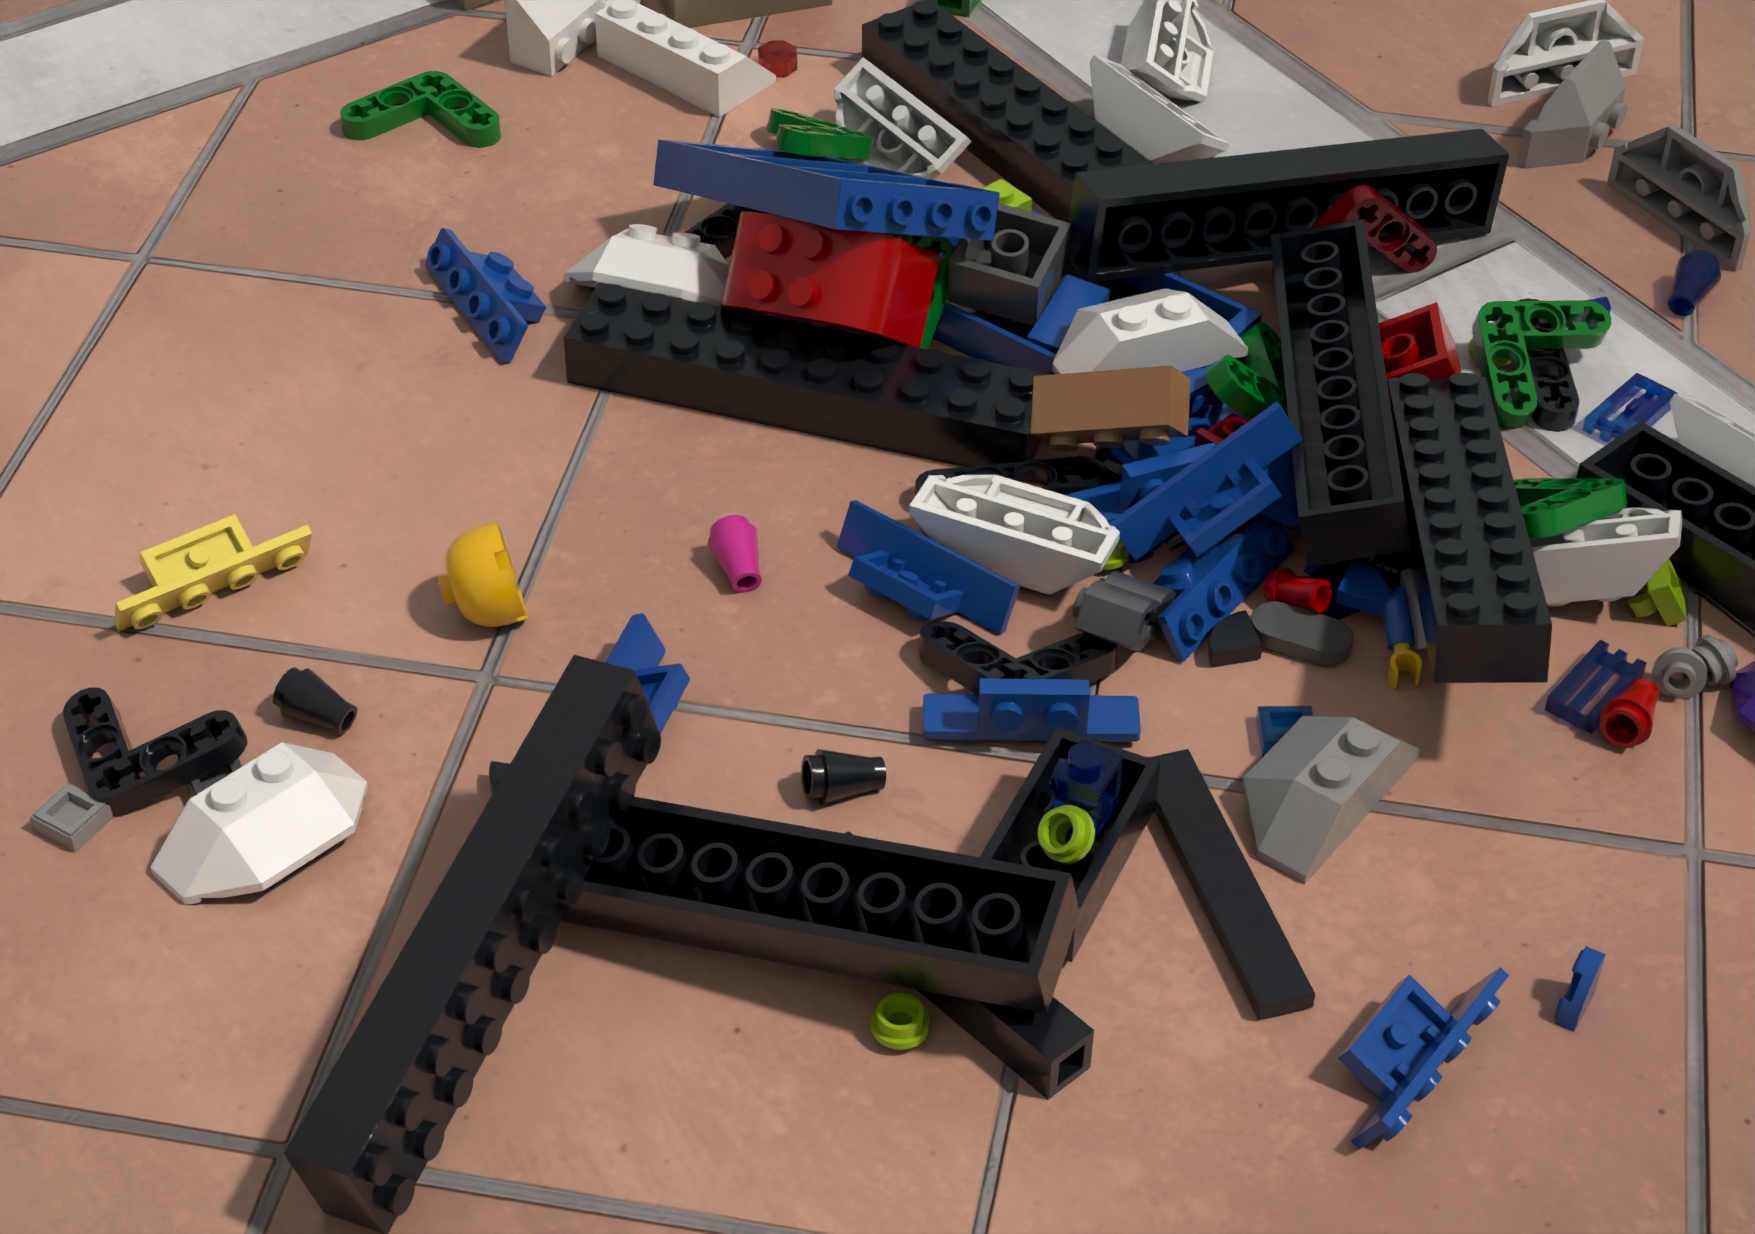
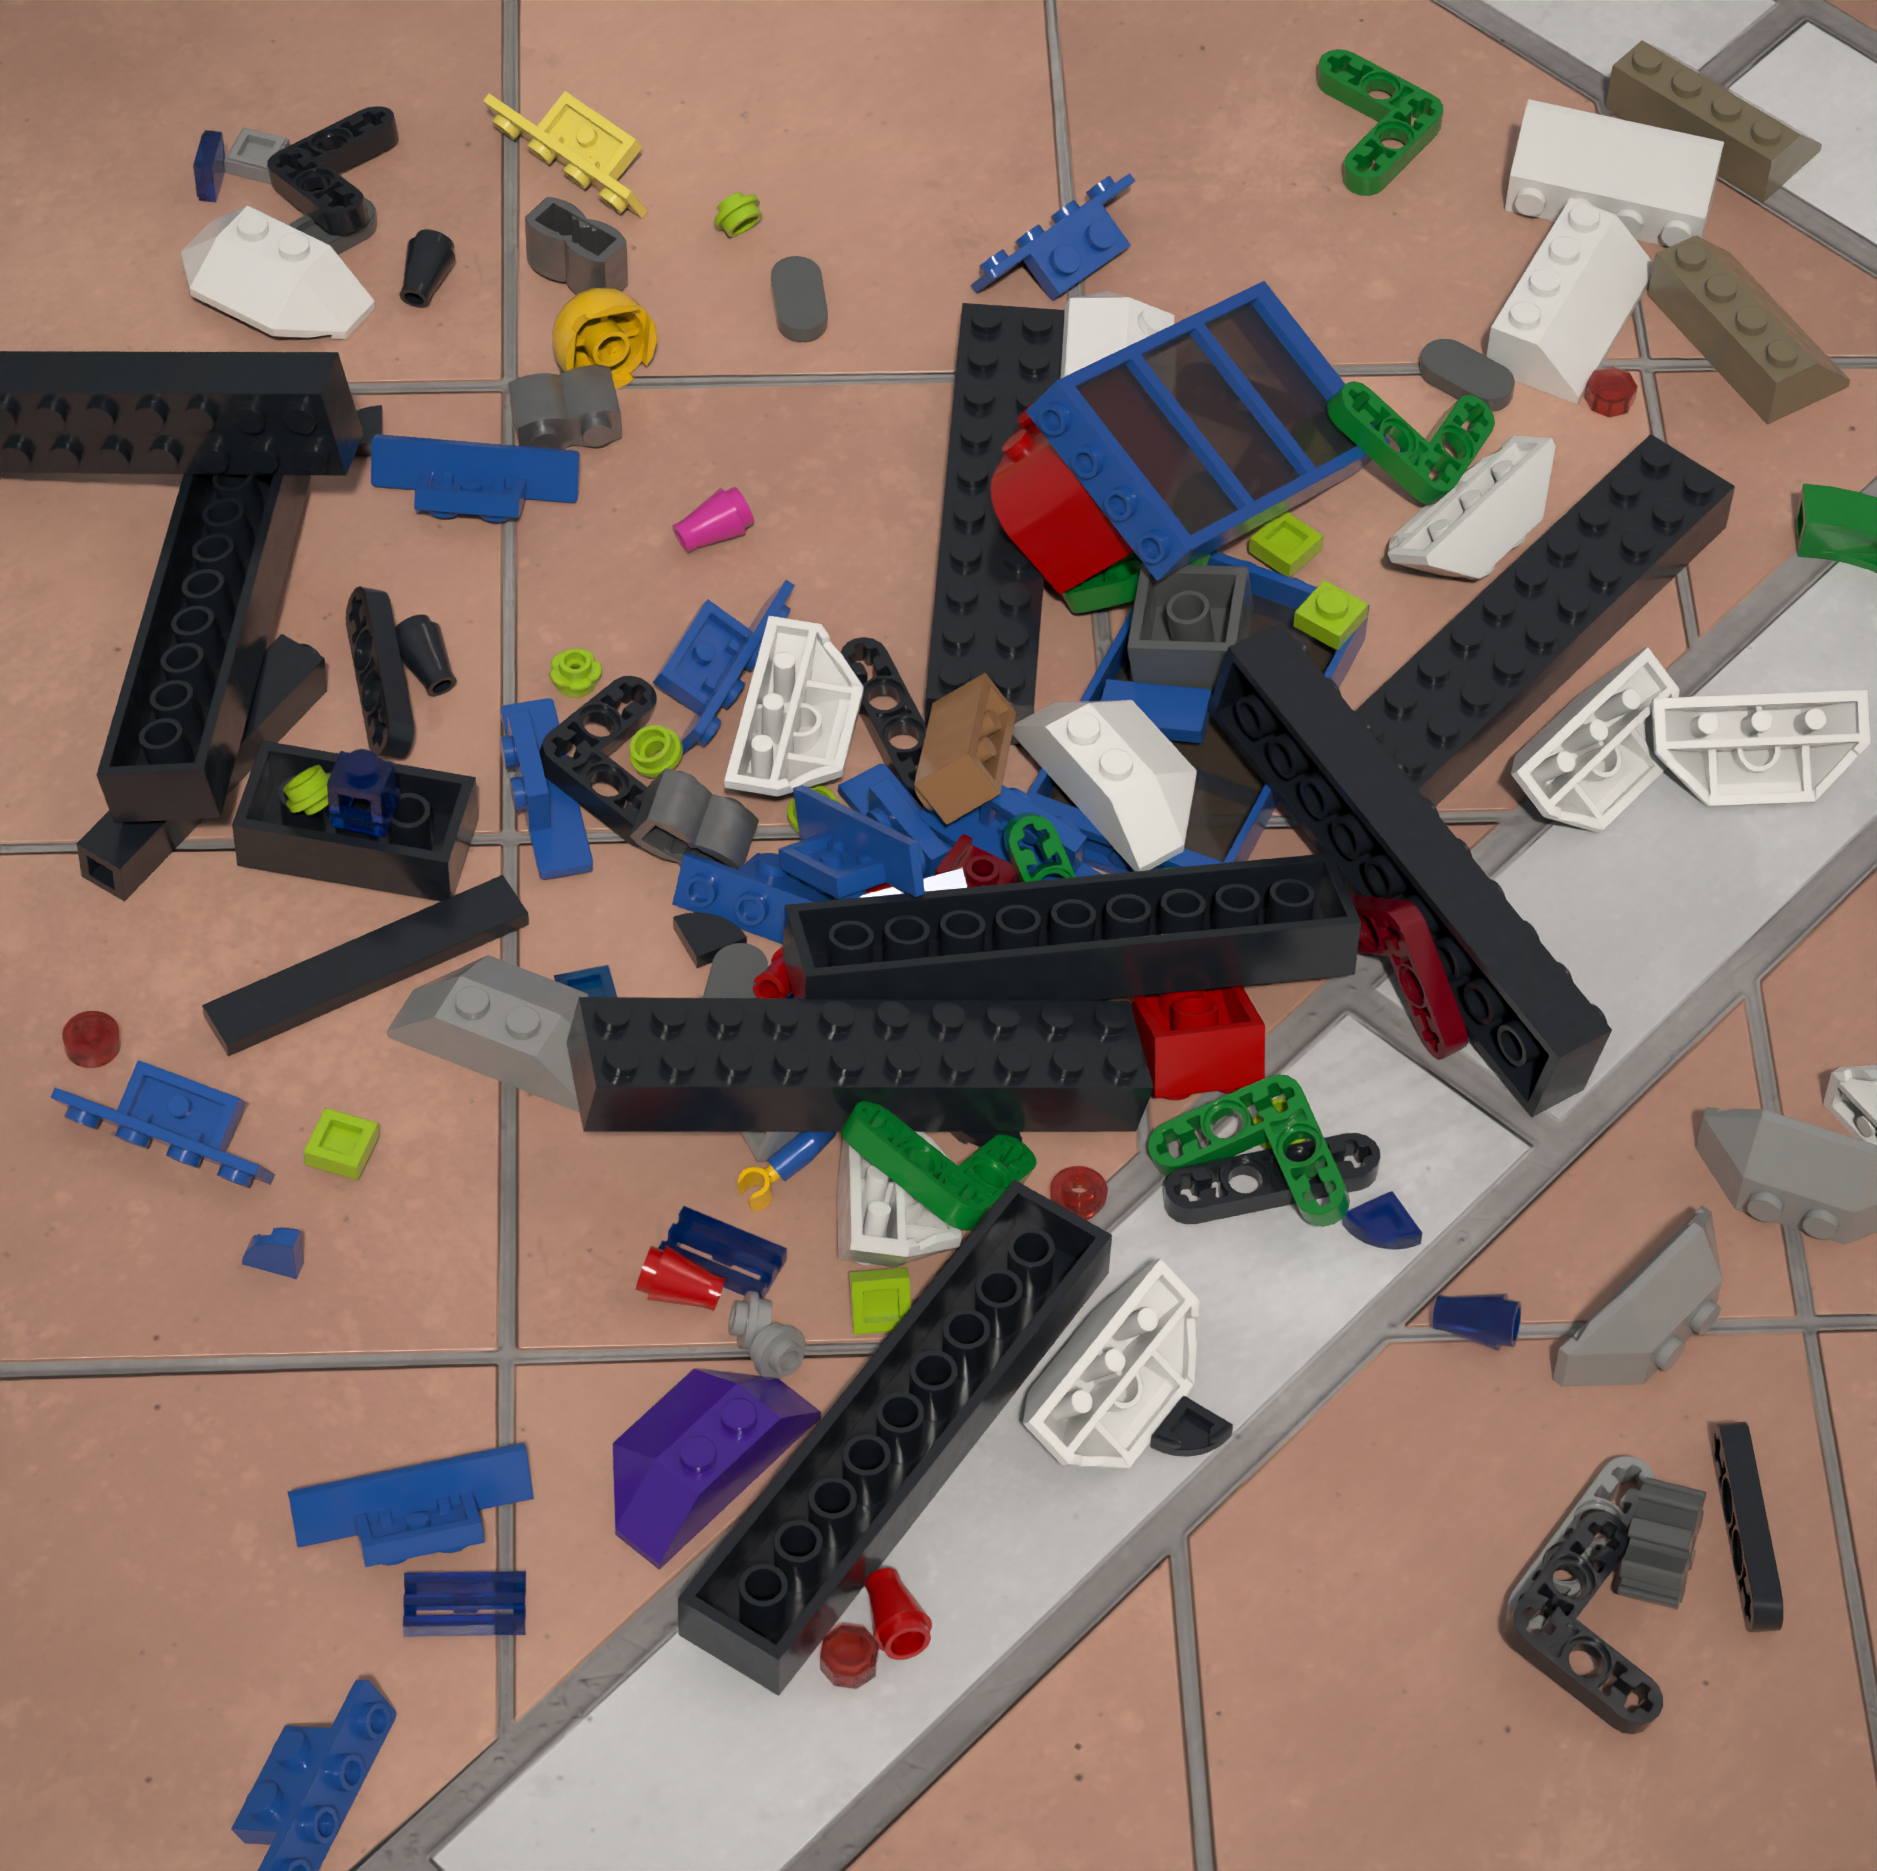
camera: 75 degrees right, 10 degrees up
clear blue tile [1582,373,1678,443] -> none
none -> clear red tile [62,1011,121,1068]
none -> clear blue tile [193,130,225,203]
none -> lime plate [303,1107,380,1181]
none -> black beam [345,586,414,761]
none -> flat silver brick [508,365,622,449]
none -> flat silver brick [525,197,628,294]
none -> lime plate [549,648,602,698]
none -> lime plate [629,725,683,778]
none -> lime plate [714,192,762,237]
none -> dark grey tile [771,256,828,342]
none -> clear red plate [1050,1166,1108,1220]
none -> dark grey tile [1420,339,1515,412]

